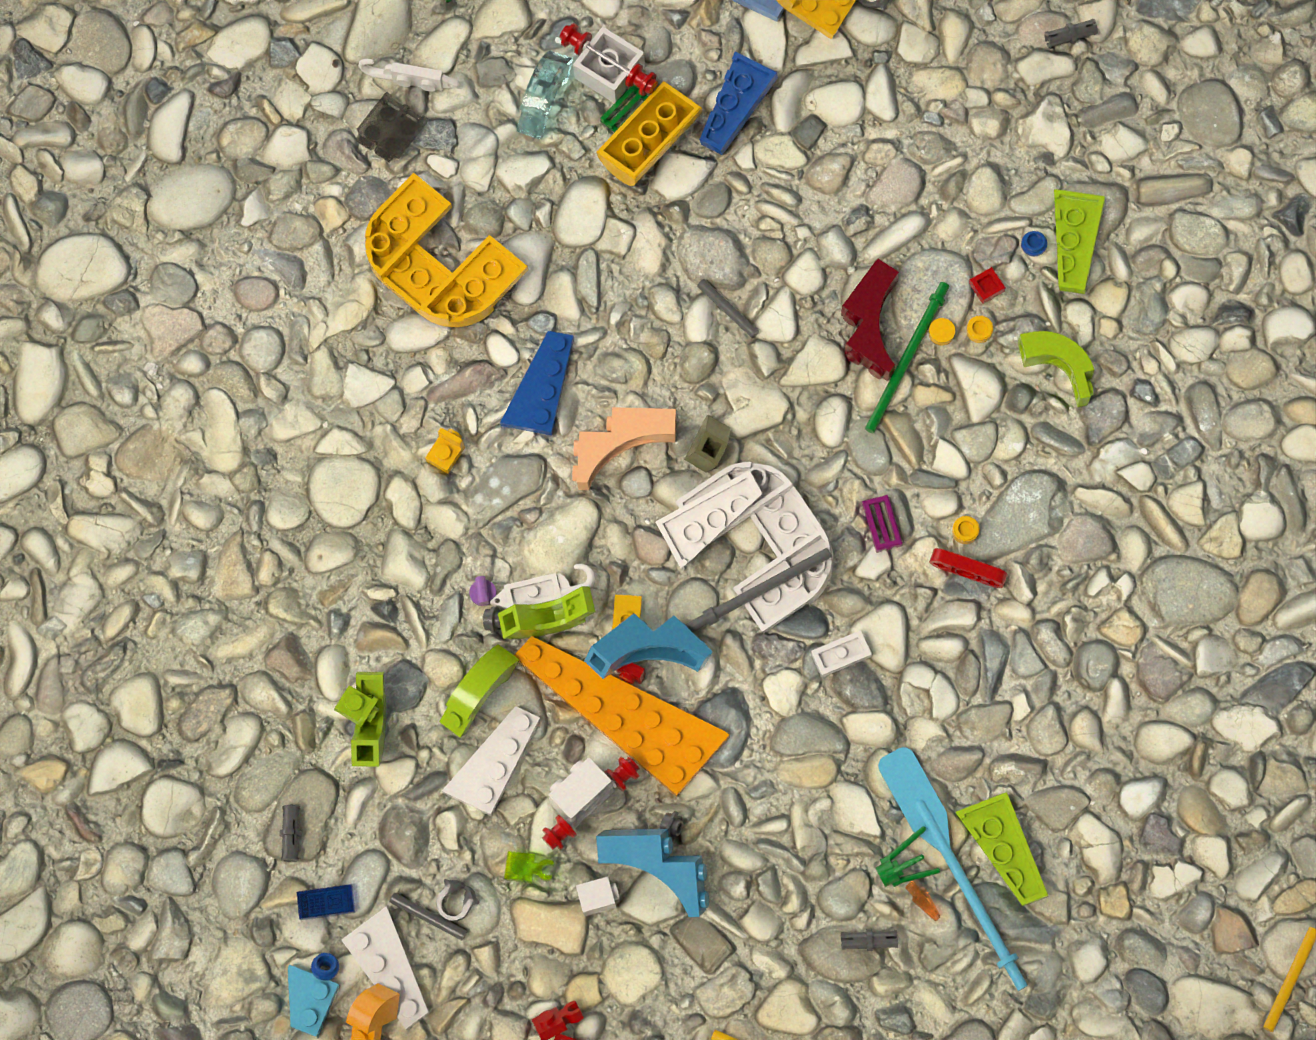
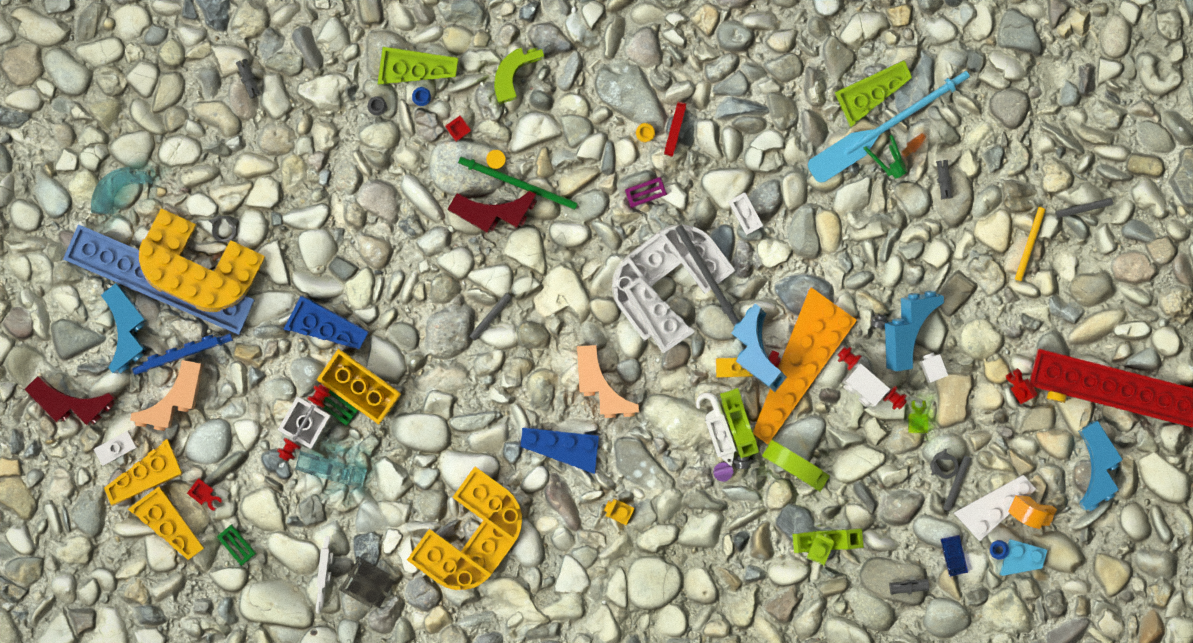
camera: 100 degrees left, 15 degrees up
white wing [442,706,541,816] -> none
olive slope [684,415,730,473] -> none
yellow tile [966,316,993,343] -> none
none -> dark grey plate [367,96,387,116]

